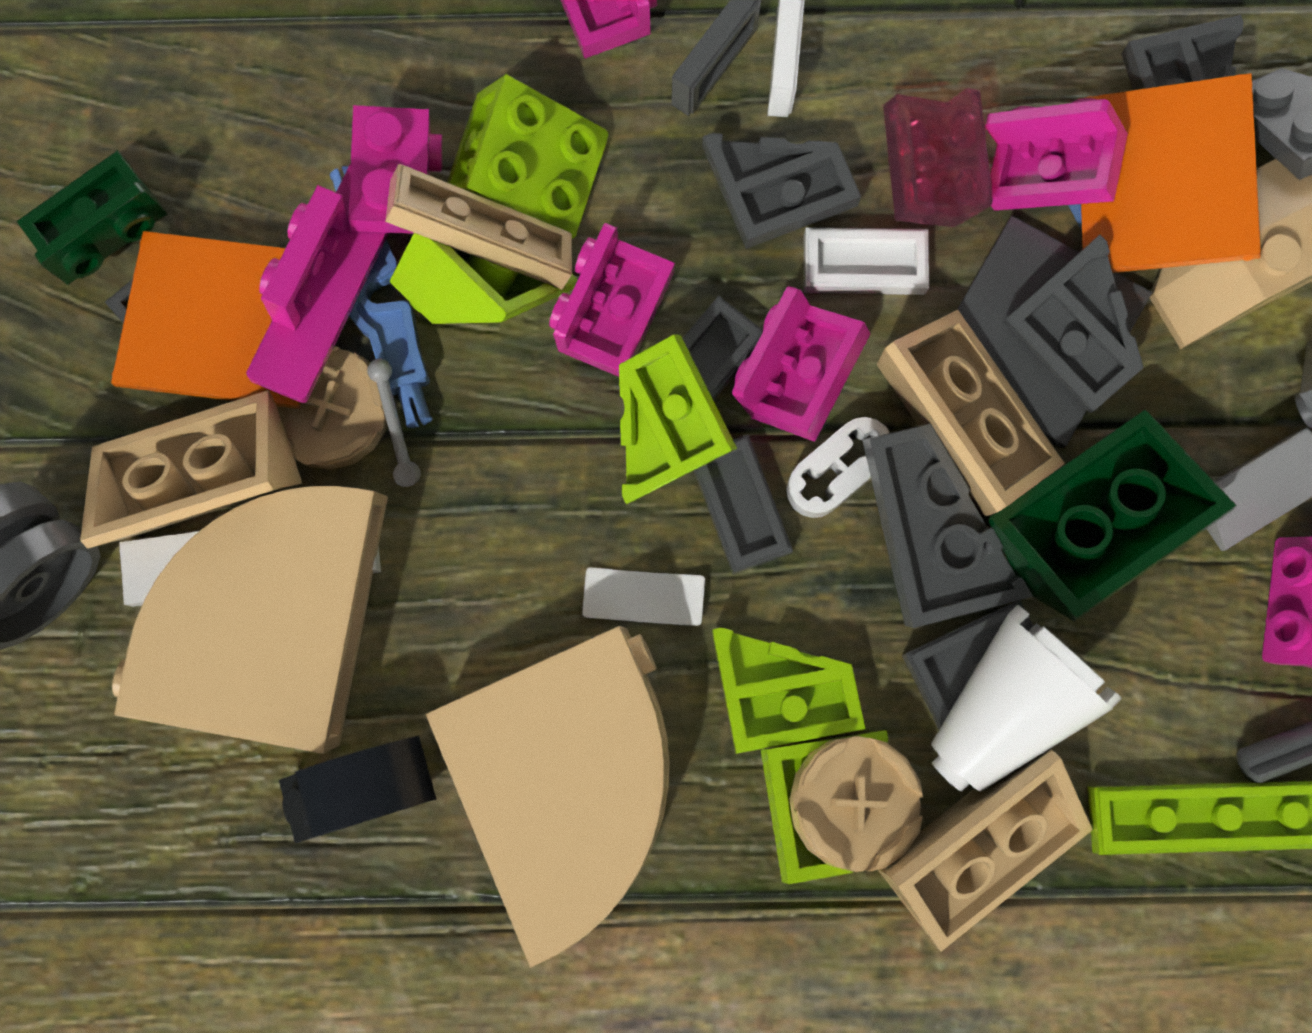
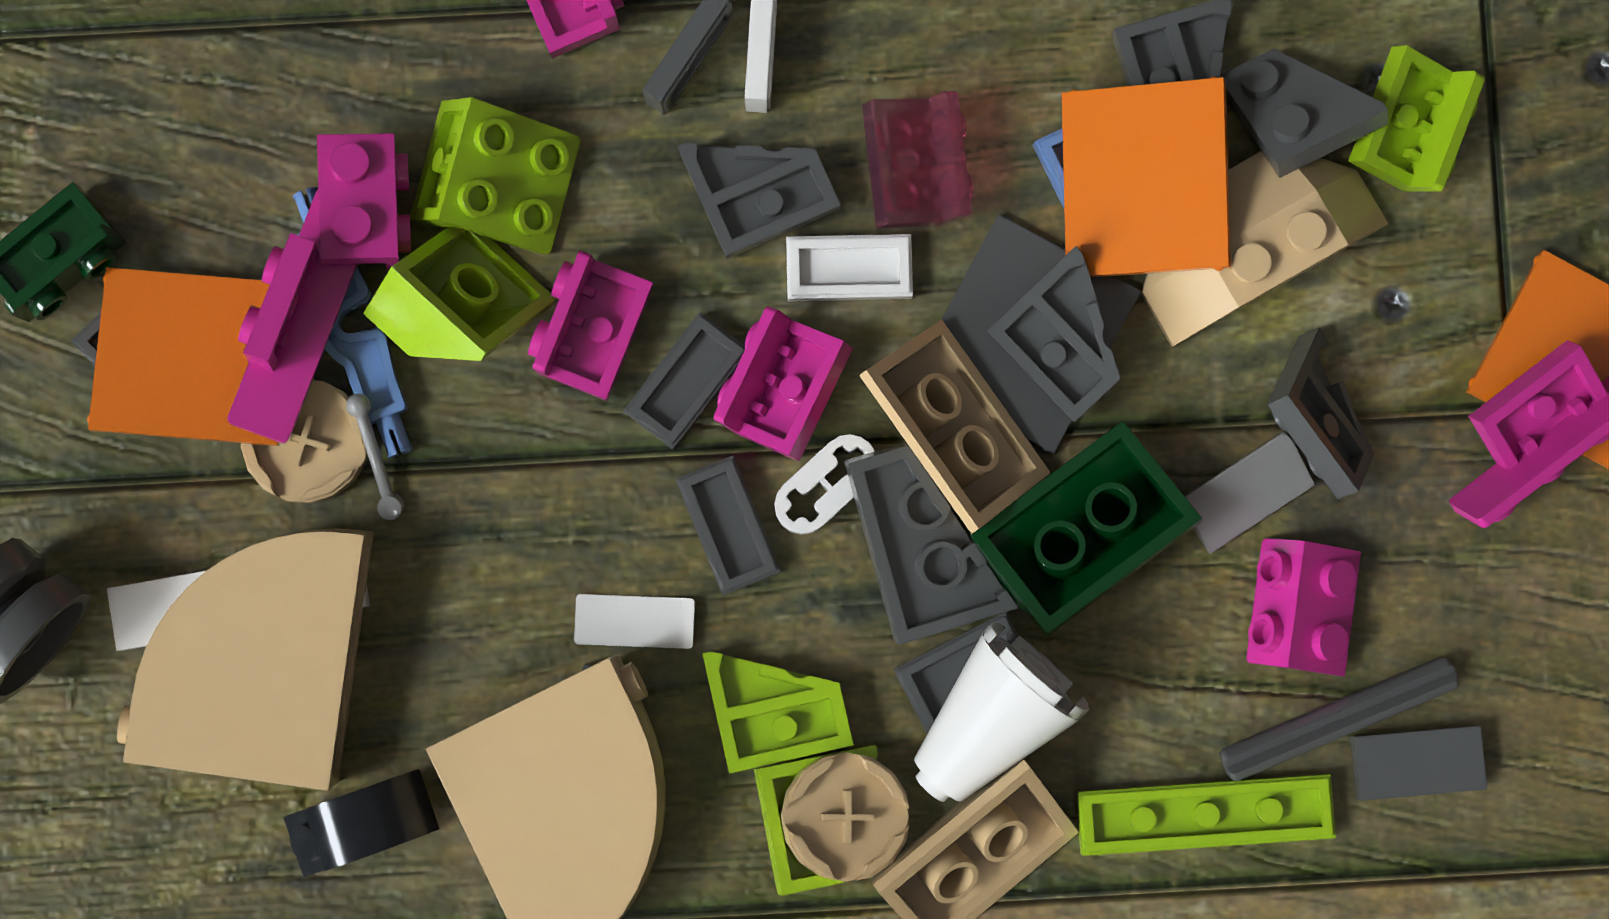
camera: 10 degrees left, 5 degrees up
tan slope [80,390,302,549] -> none
tan tile [385,164,572,289] -> none
lime wing [619,334,737,504] -> none
dark pink bracket [985,98,1128,211] -> none

